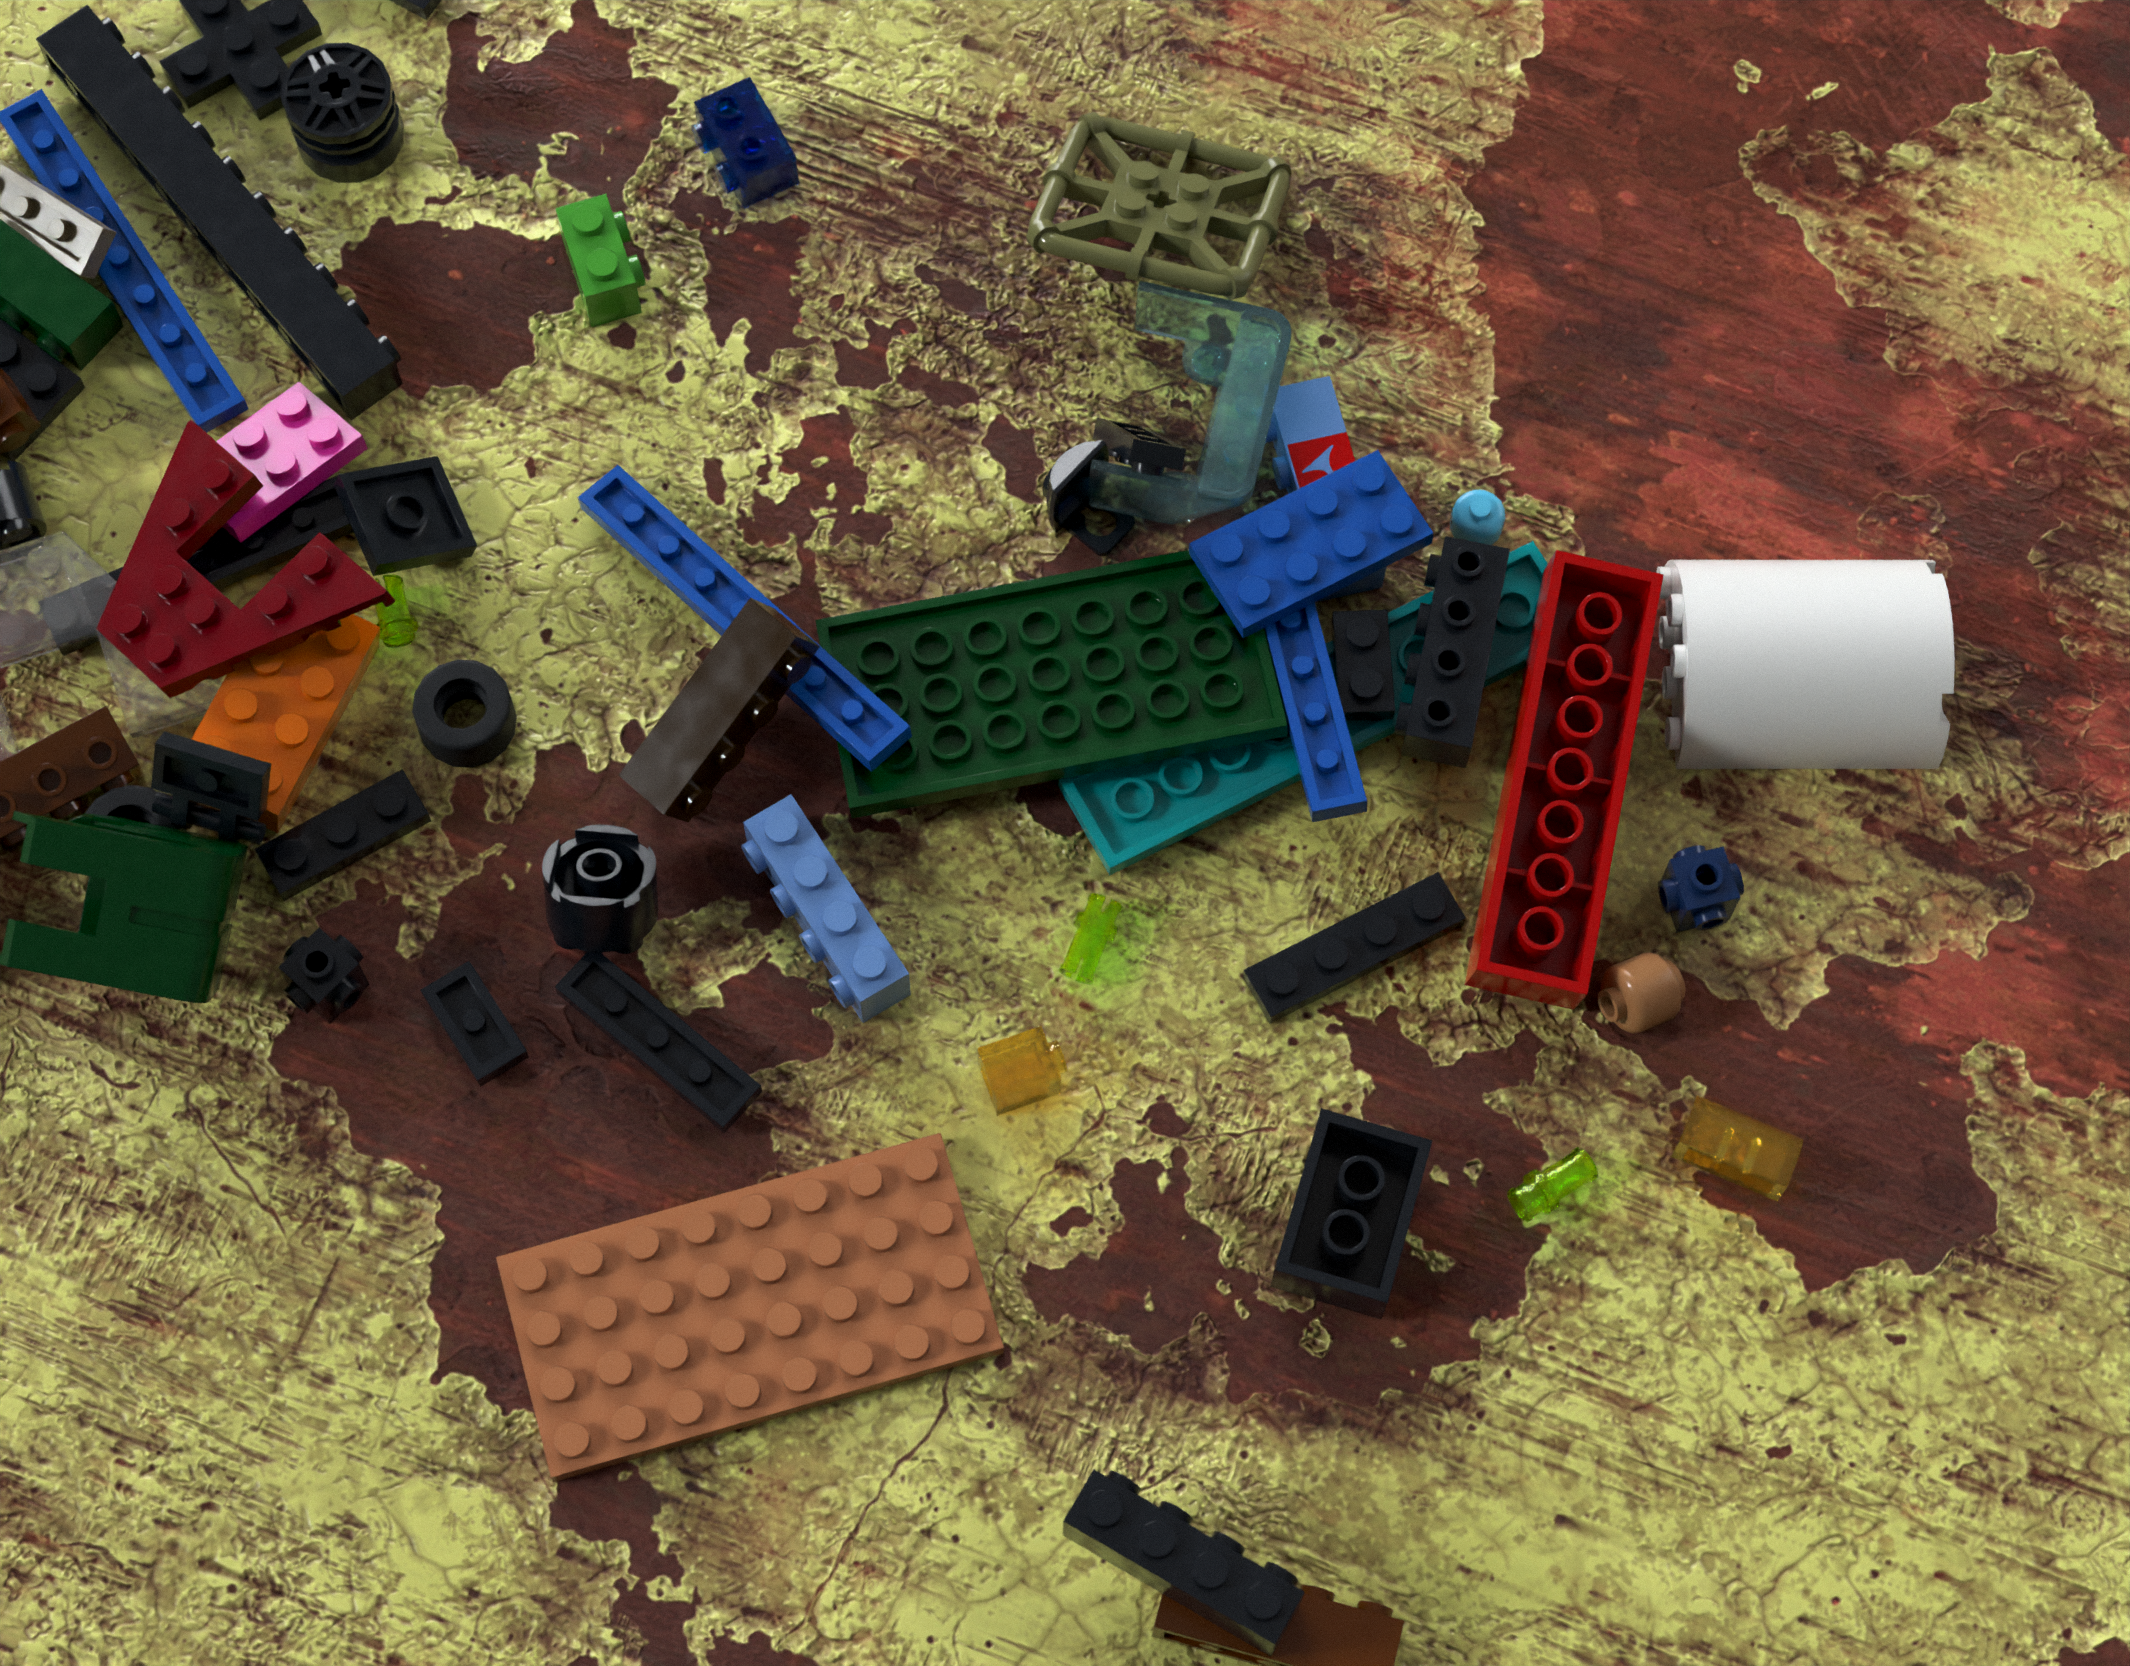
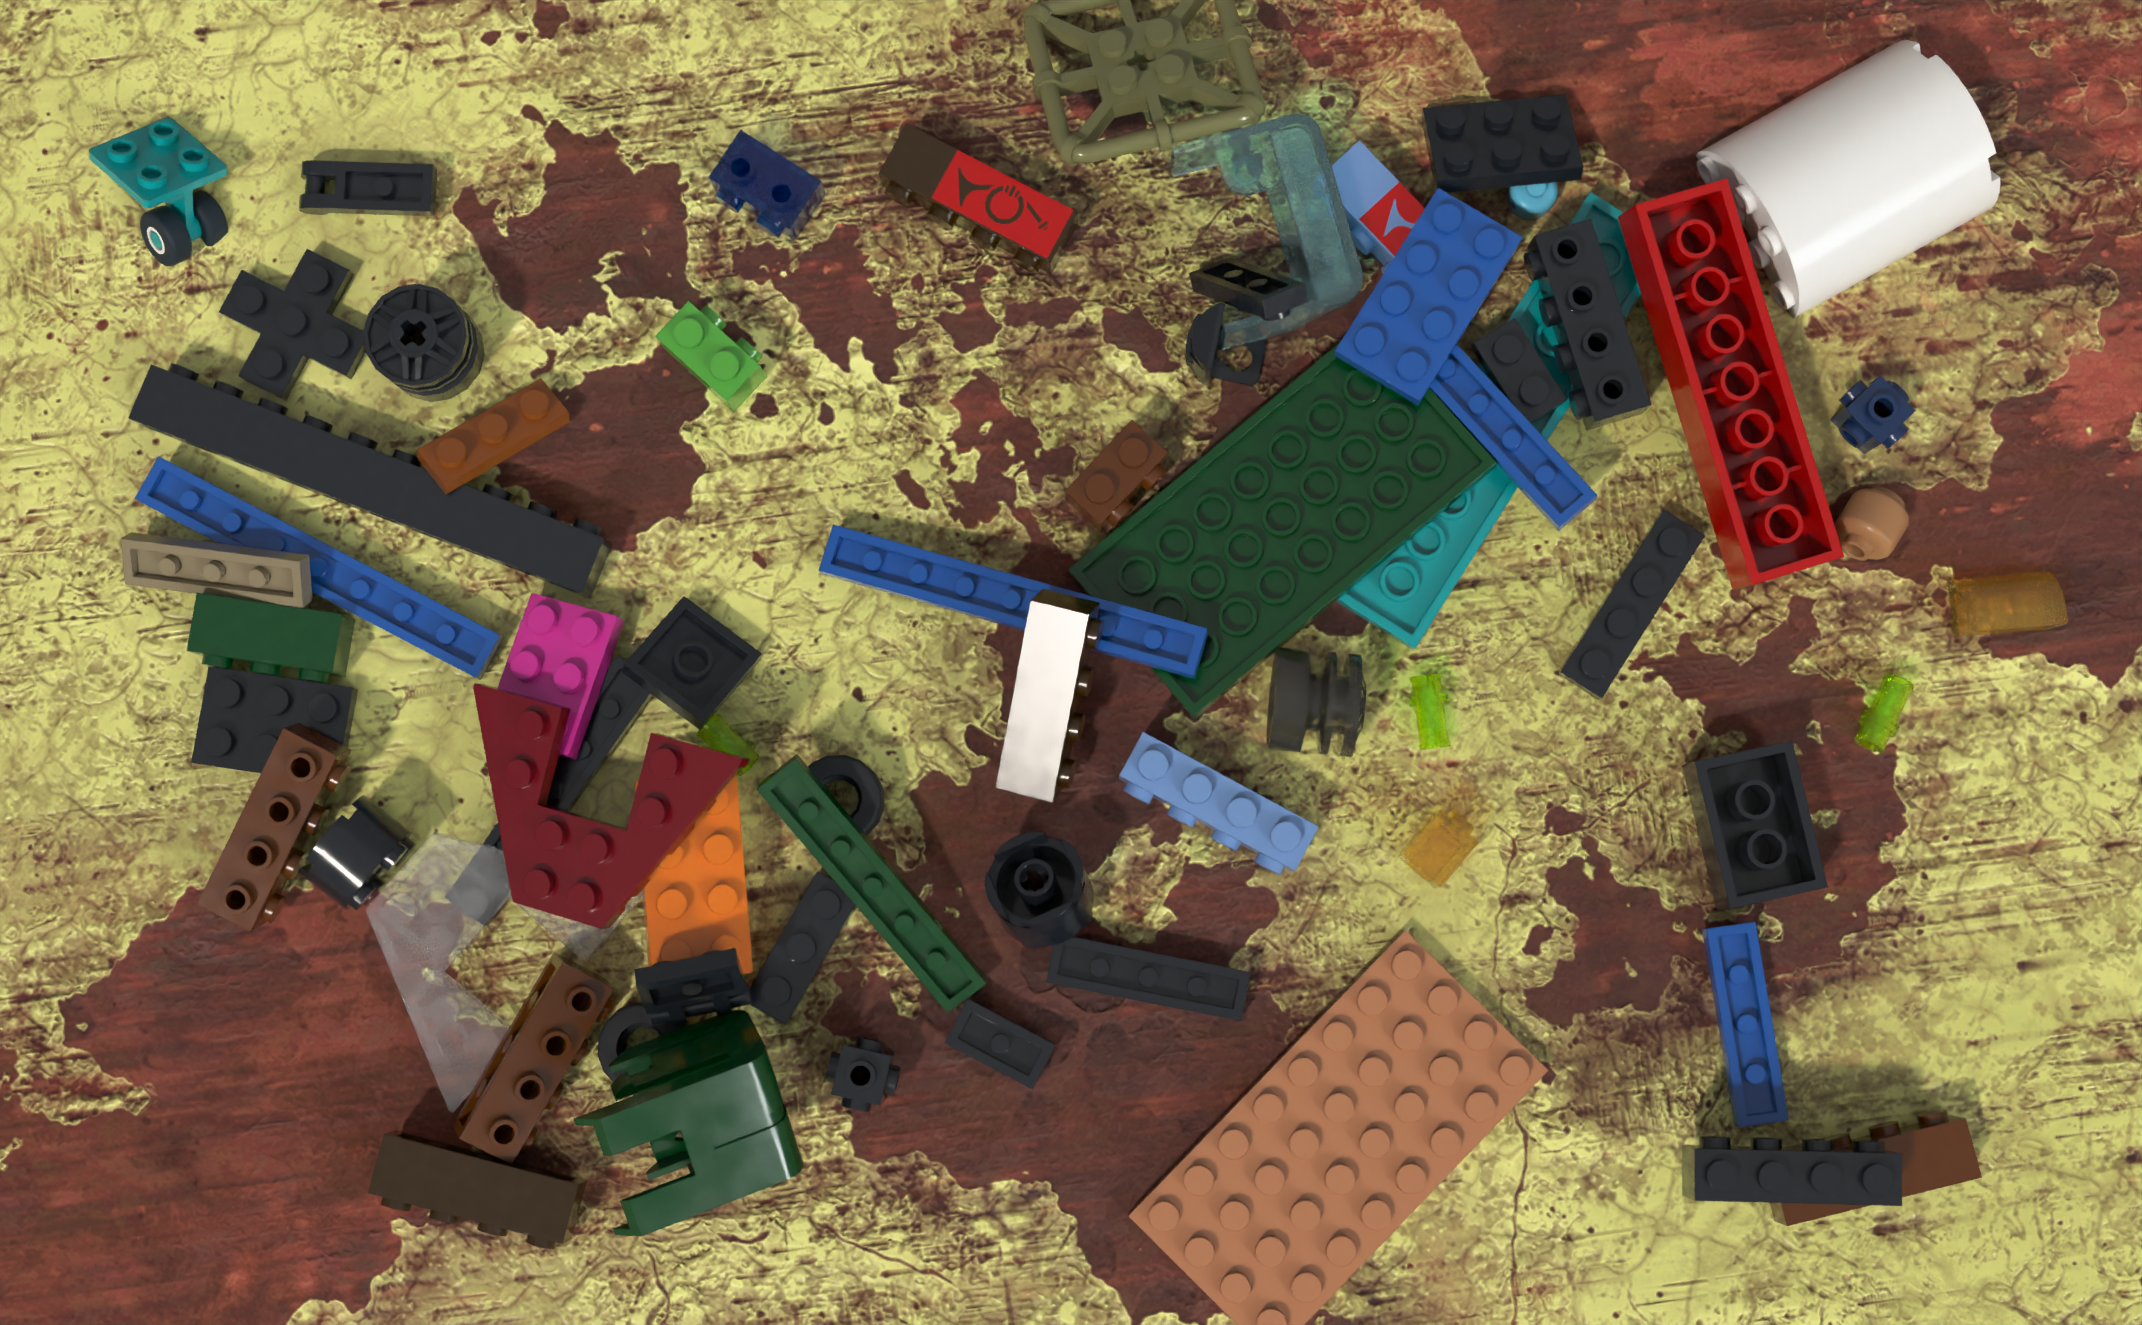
camera: 25 degrees left, 15 degrees up
none -> dark orange plate [417,379,570,494]
none -> dark green plate [757,754,987,1013]
none -> brick [879,123,1078,274]
none -> reddish brown brick [1065,420,1168,532]
none -> clear smoke wheel [1266,647,1366,758]
none -> black plate [1422,94,1583,193]
none -> blue plate [1702,922,1789,1128]

